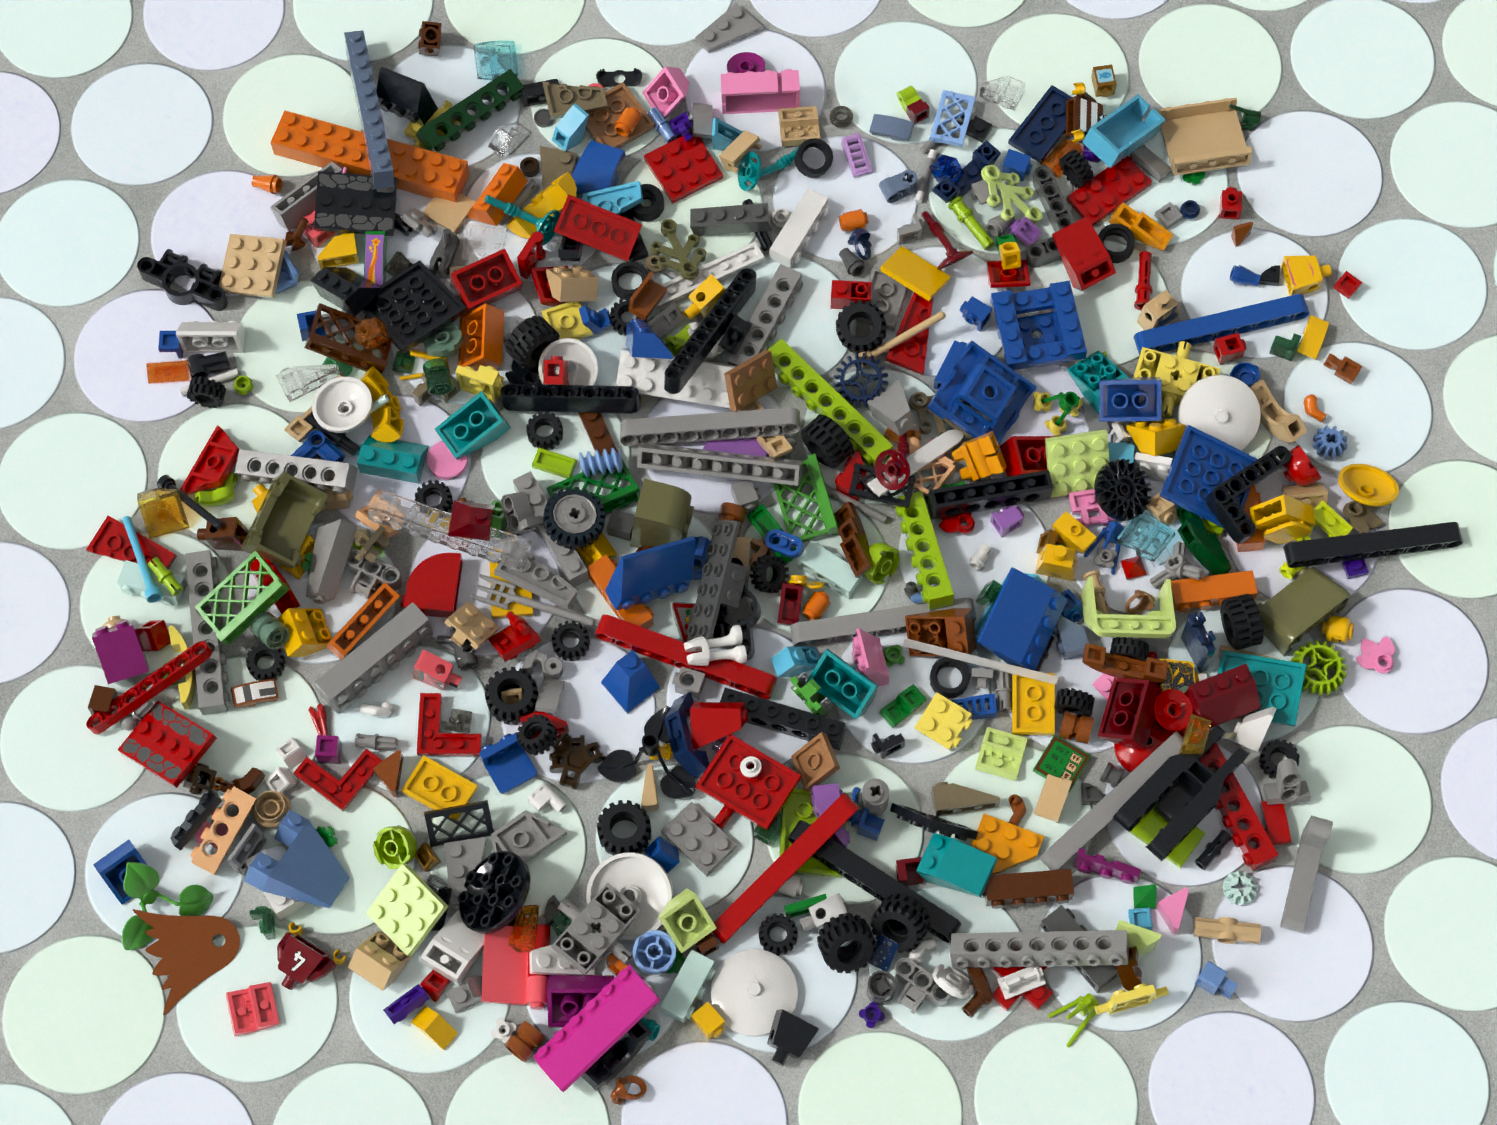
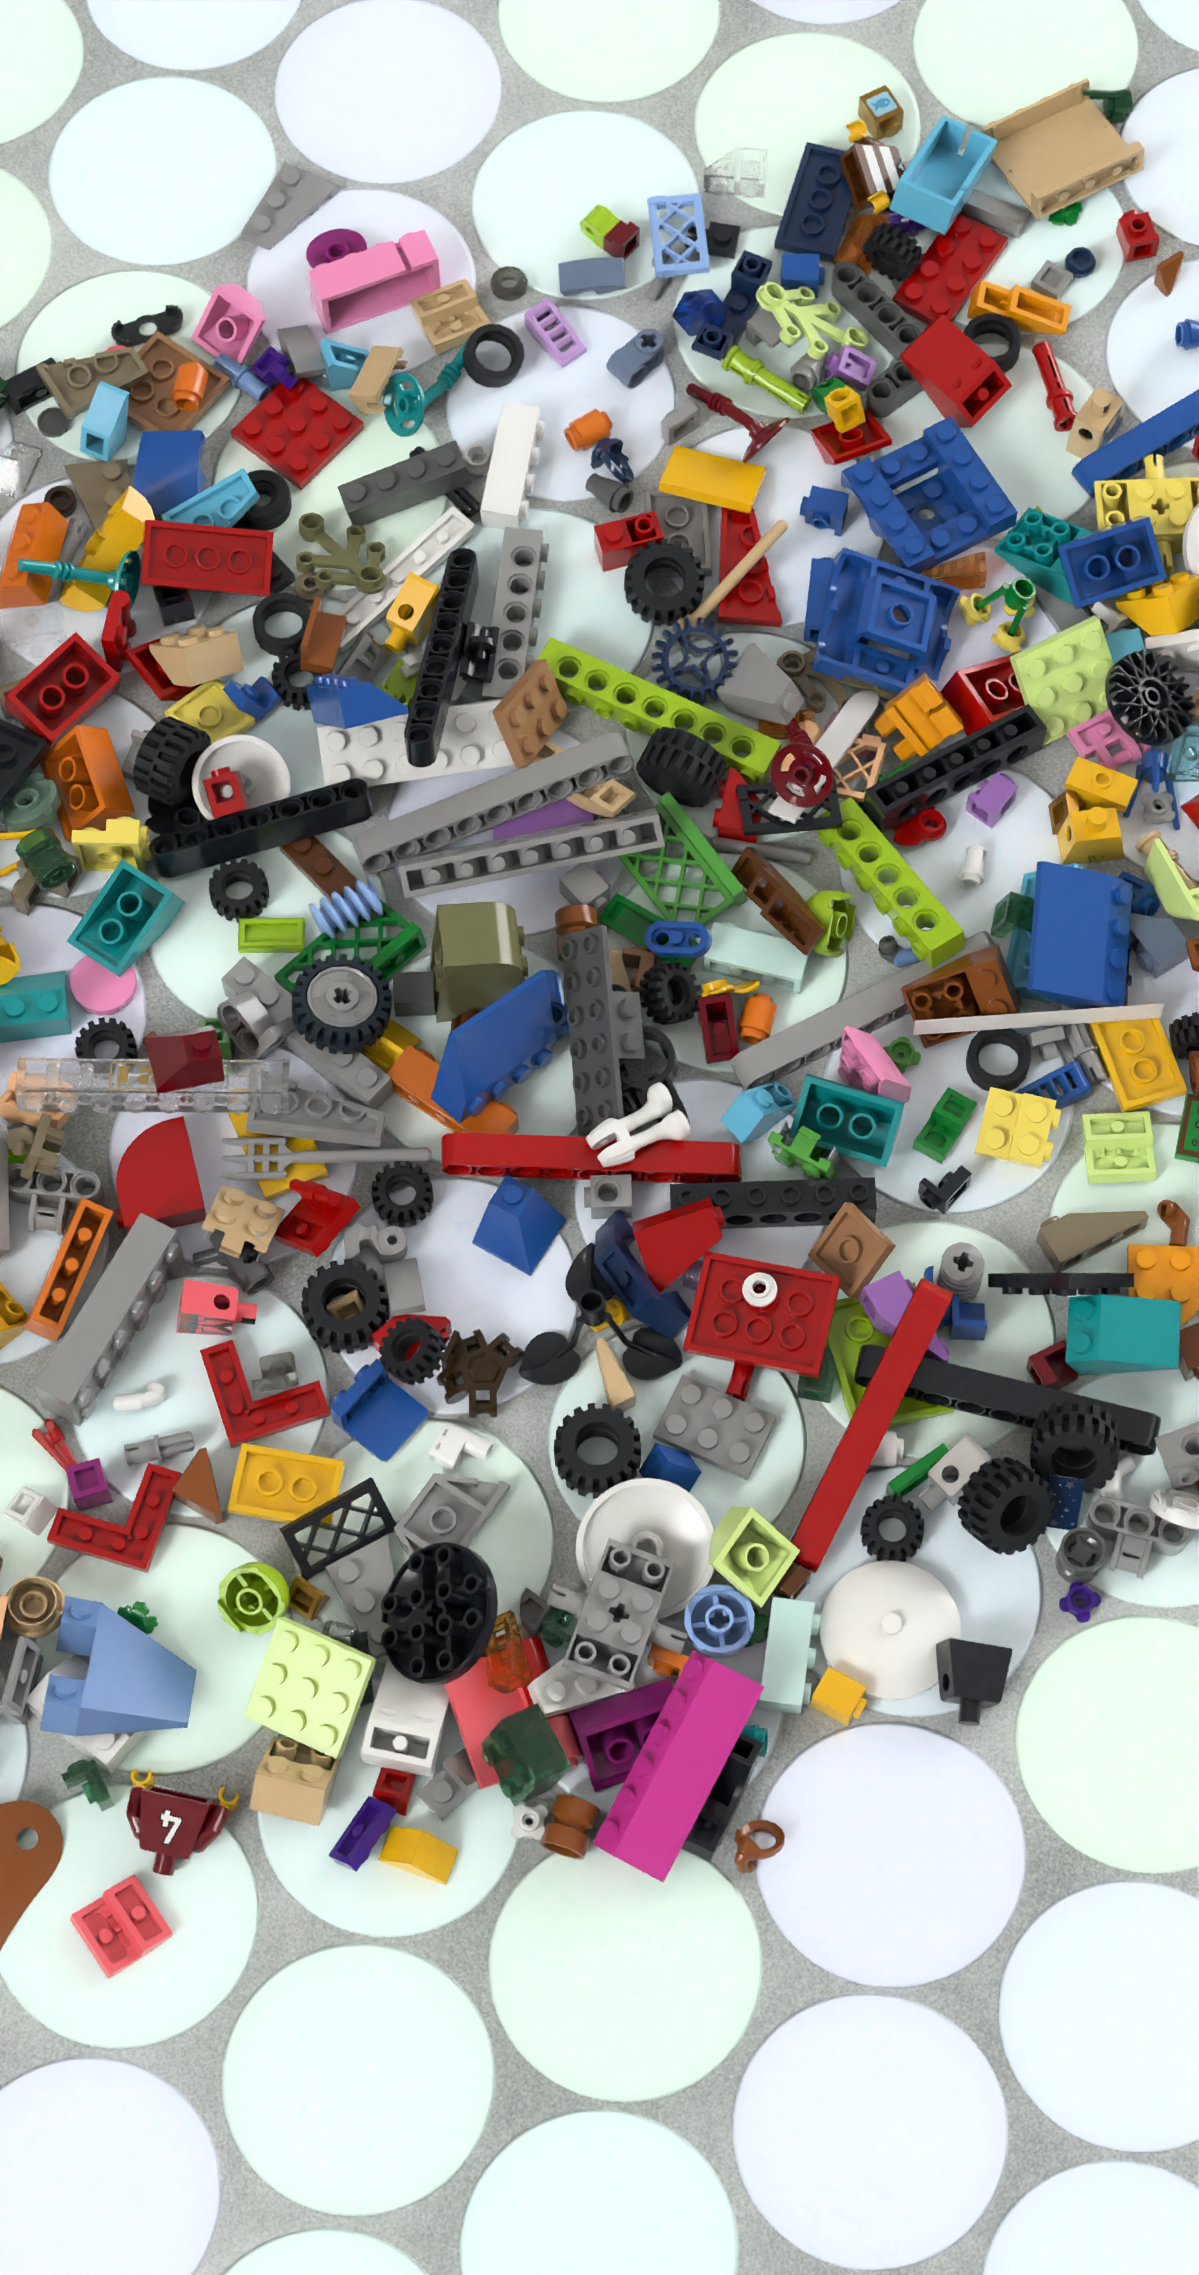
camera: 20 degrees left, 0 degrees up
white slope [265,767,298,794] -> none
piece [670,602,696,643] -> none
light grey bar [915,149,937,203] -> none
none -> clear green brick [481,1703,572,1807]
none -> clear orange slope [922,552,987,590]

